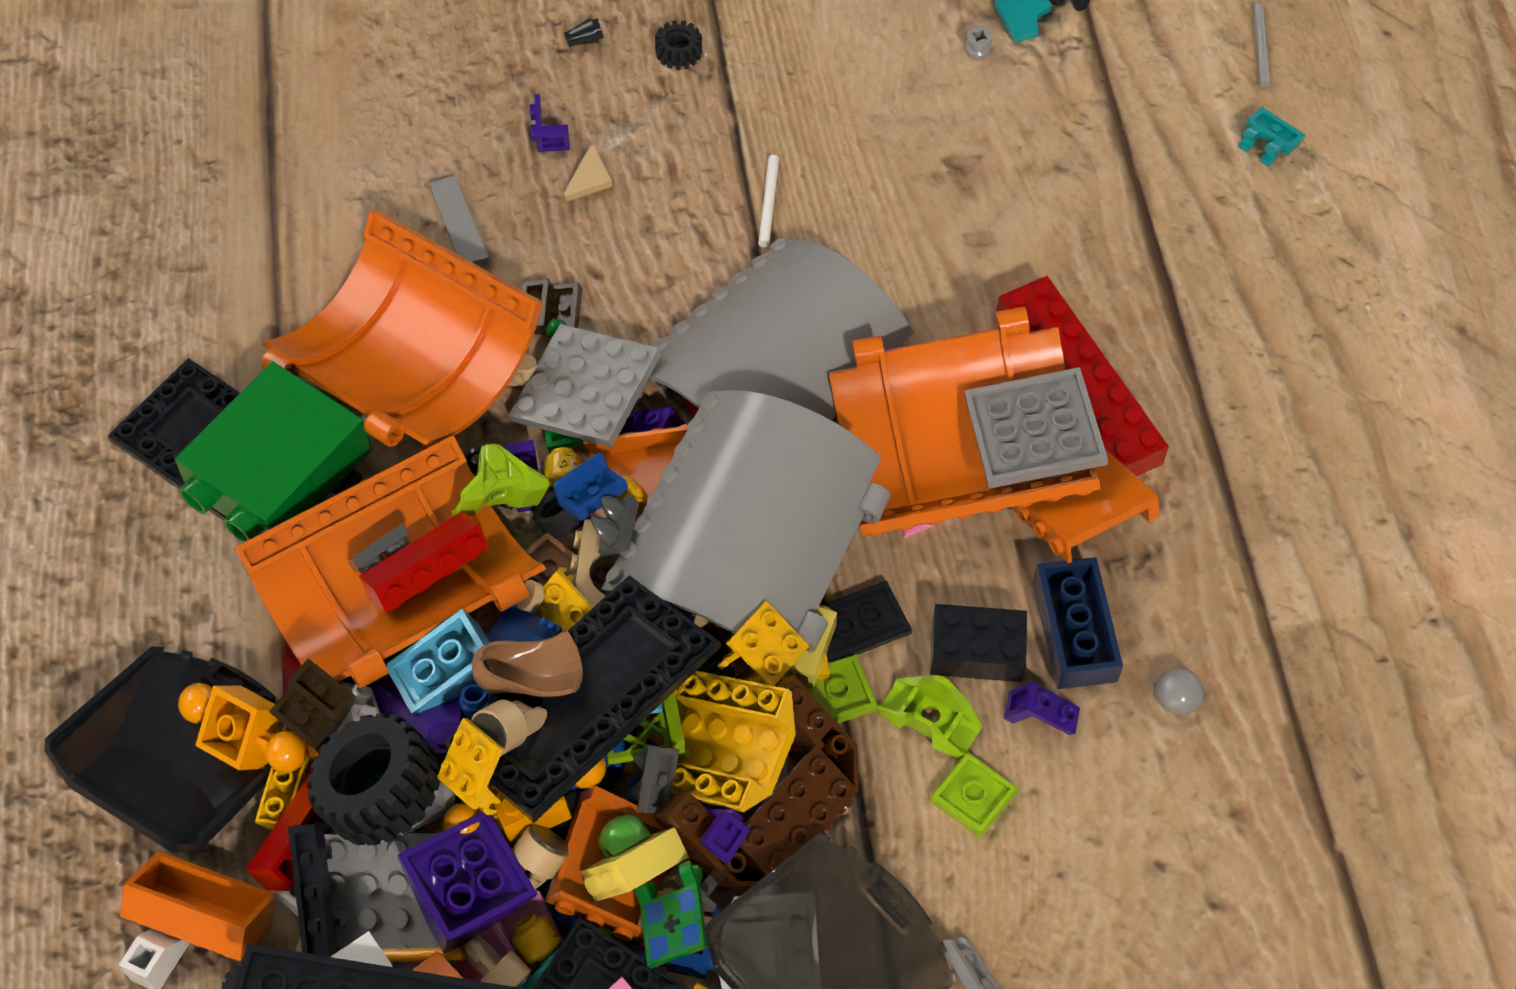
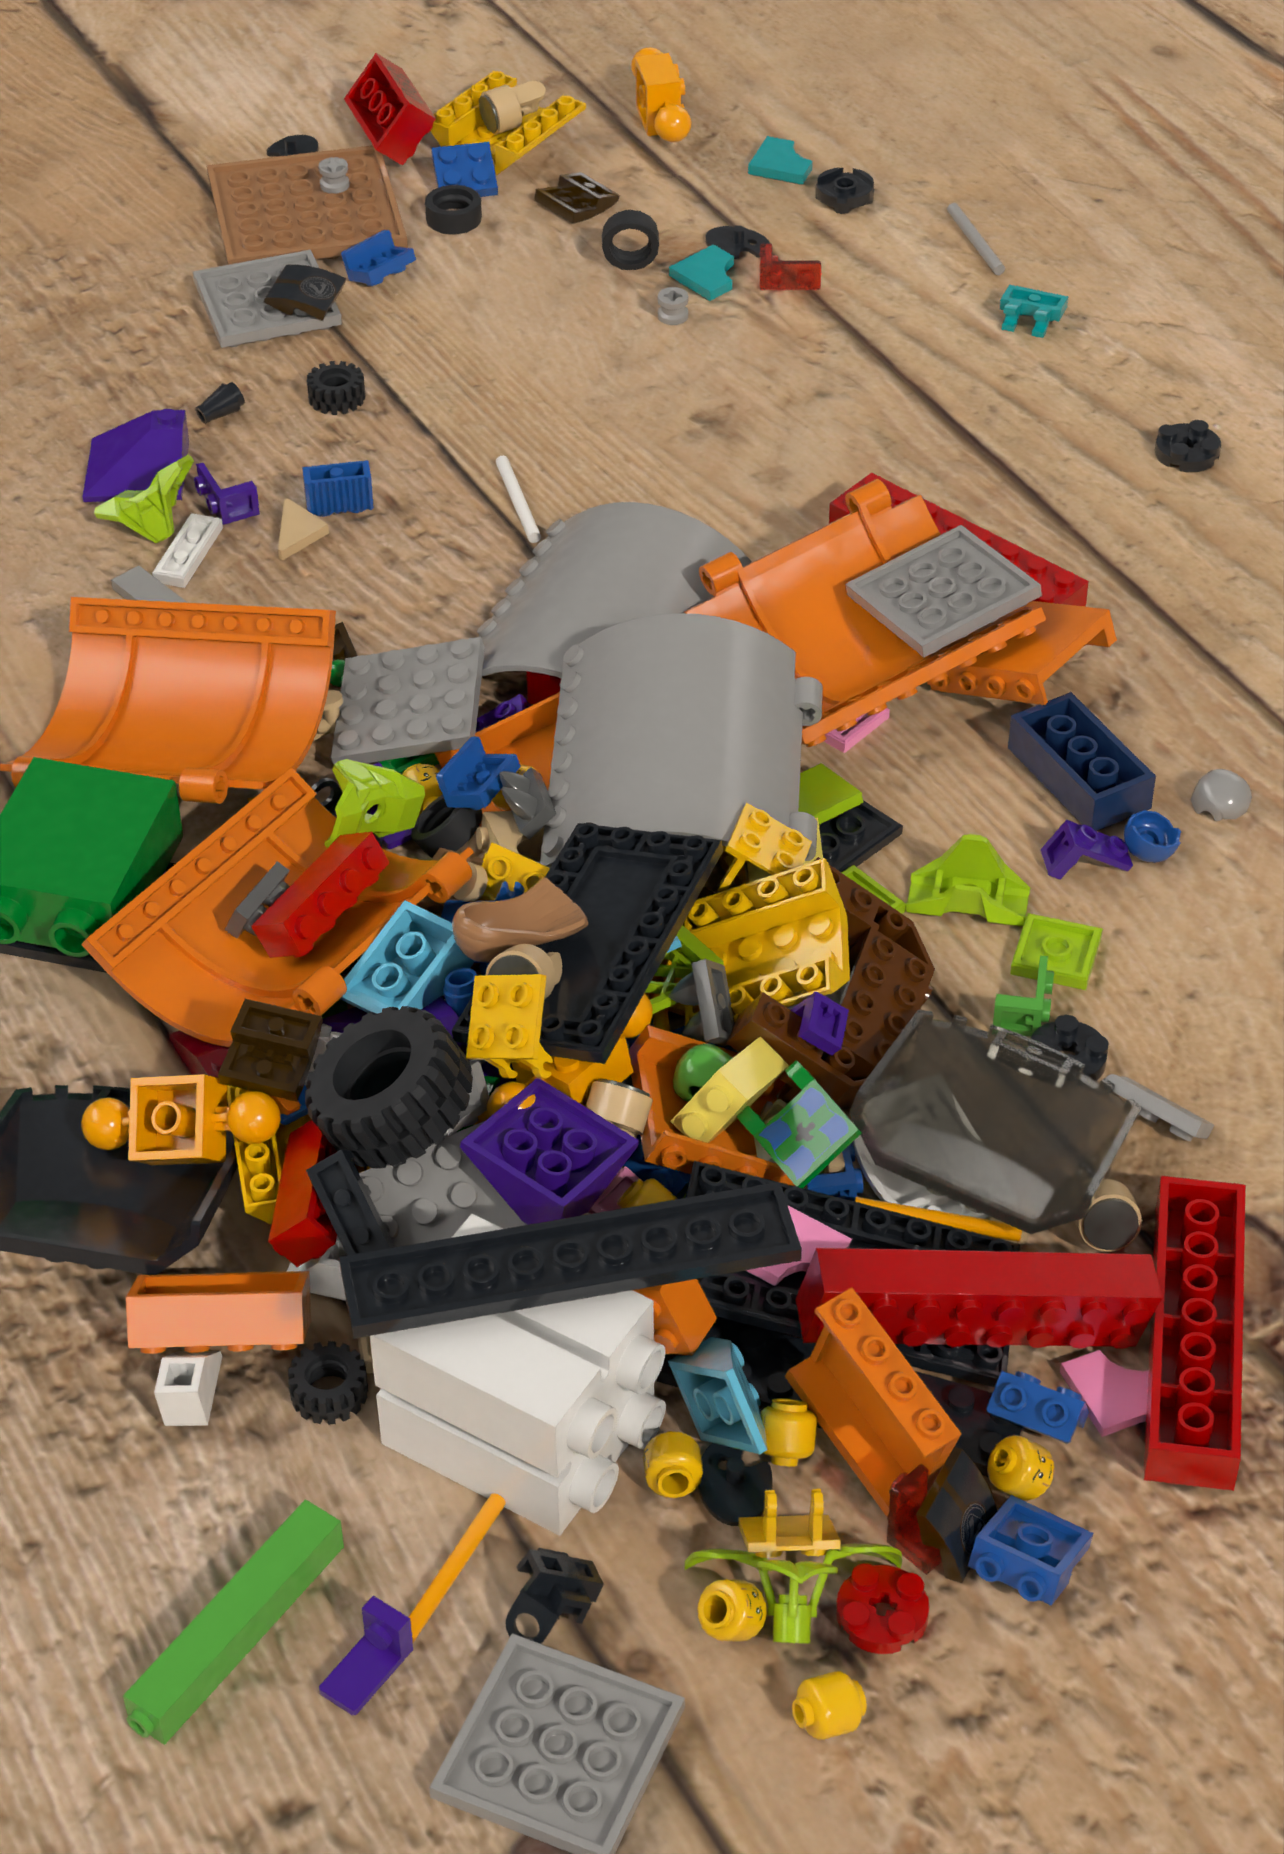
camera: 20 degrees left, 15 degrees down
black brick [930,604,1027,682] -> none
none -> dark purple slope [82,409,189,502]
none -> lime piece [94,454,194,543]
none -> white tile [152,513,223,588]
none -> blue brick [302,460,374,517]
none -> clear red bracket [759,244,822,290]
none -> lime tile [798,763,863,824]
none -> bright green bracket [992,955,1054,1037]
none -> black plate [1028,1014,1109,1088]
none -> blue hair [1124,810,1181,863]
none -> black plate [1155,420,1221,473]

